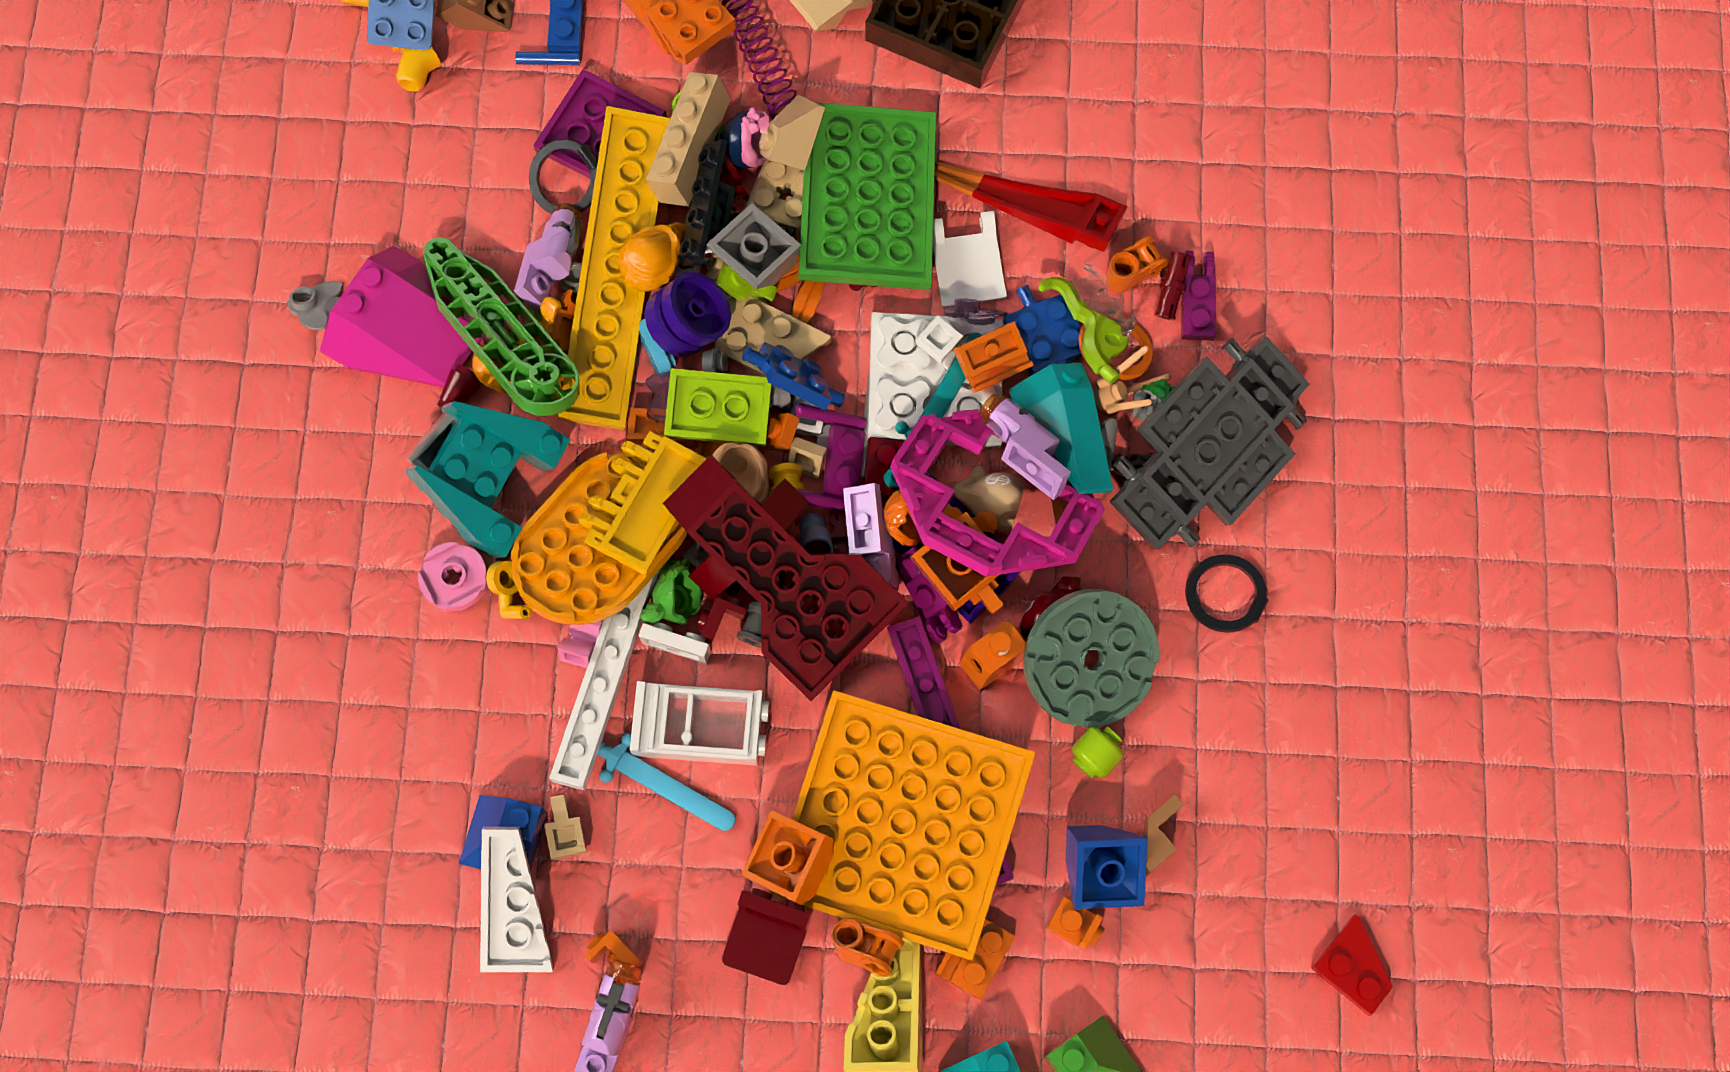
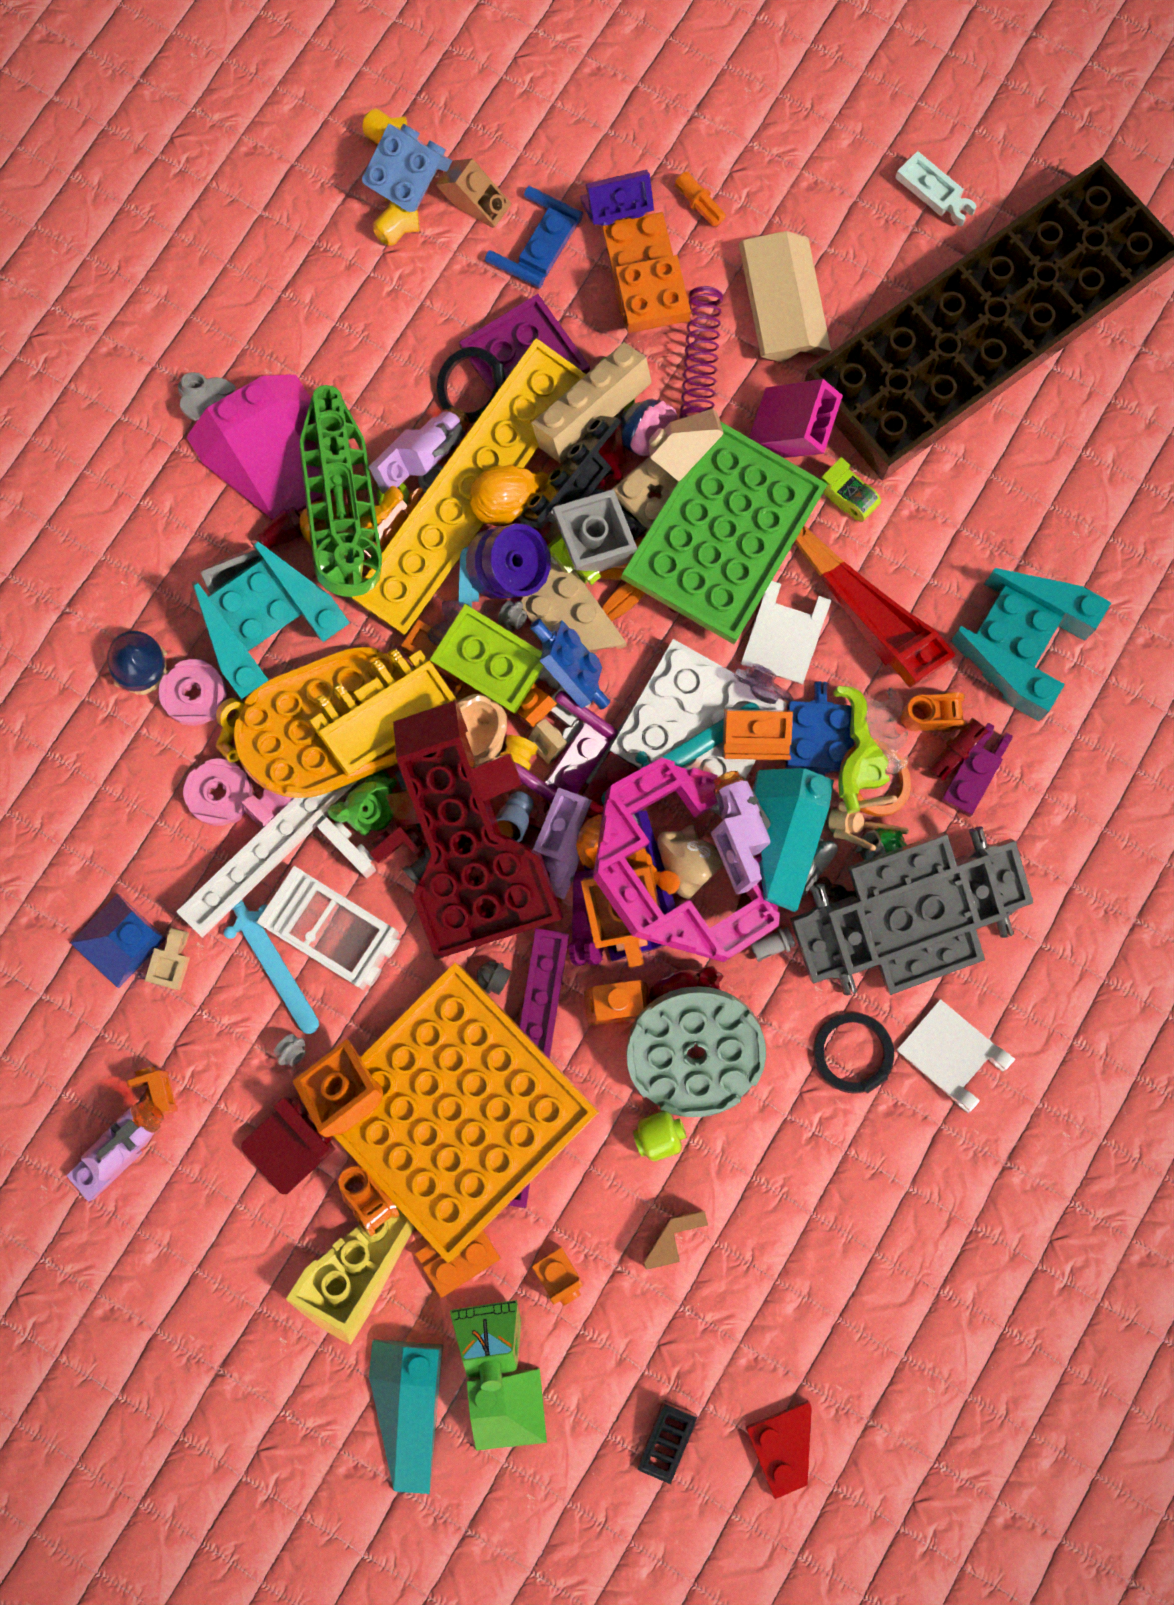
camera: 30 degrees right, 5 degrees up
white wing [480,827,554,972] -> none
white plate [915,315,963,364] -> none
blue slope [1065,825,1148,909] -> none
none -> dark blue hair [107,631,169,695]
none -> bright pink plate [183,758,252,826]
none -> light grey plate [274,1034,306,1066]
none -> bright green torso [450,1300,521,1392]
none -> dark grey plate [477,961,511,995]
none -> black slope [637,1400,697,1484]
none -> dark pink brick [749,379,843,458]
none -> light grey pin [751,927,795,962]
none -> lime leg [821,457,881,522]
none -> white flag [897,999,1015,1113]
none -> teal wedge [951,568,1112,721]

